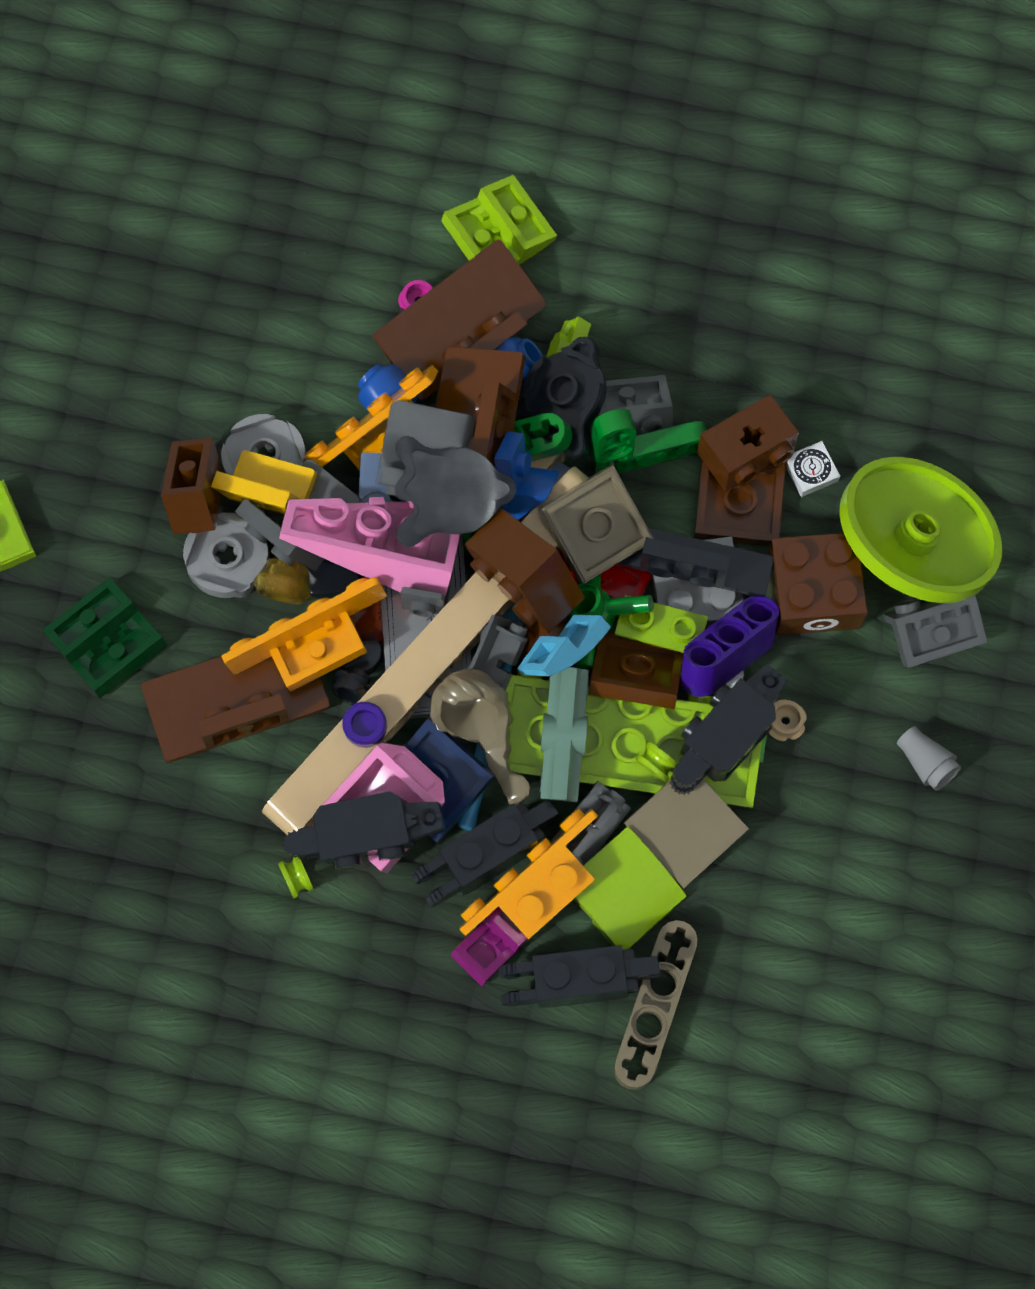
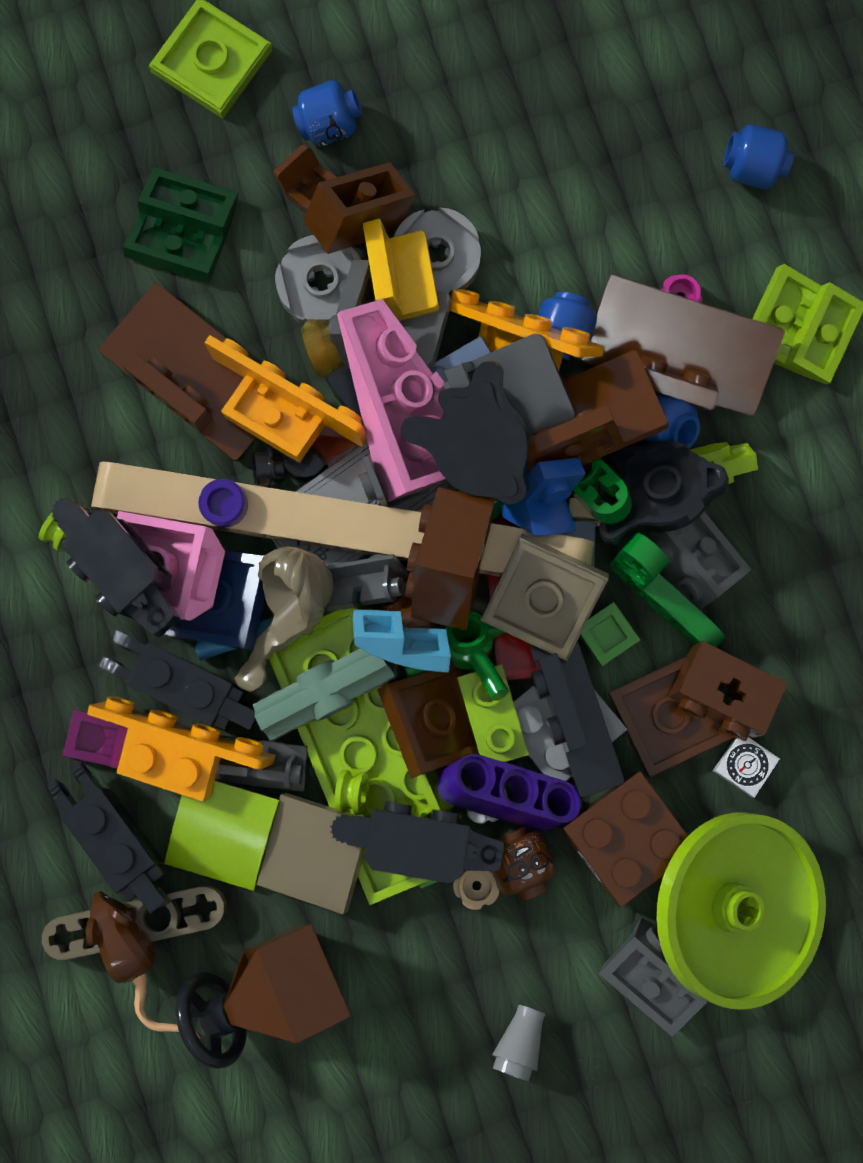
camera: 60 degrees right, 10 degrees up
none -> reddish brown animal [86,891,201,1039]
none -> reddish brown piece [176,924,351,1069]
none -> reddish brown bracket [273,144,337,214]
none -> blue head [292,80,362,147]
none -> reddish brown head [492,827,556,902]
none -> bright green plate [579,602,640,667]
none -> blue head [723,124,794,190]

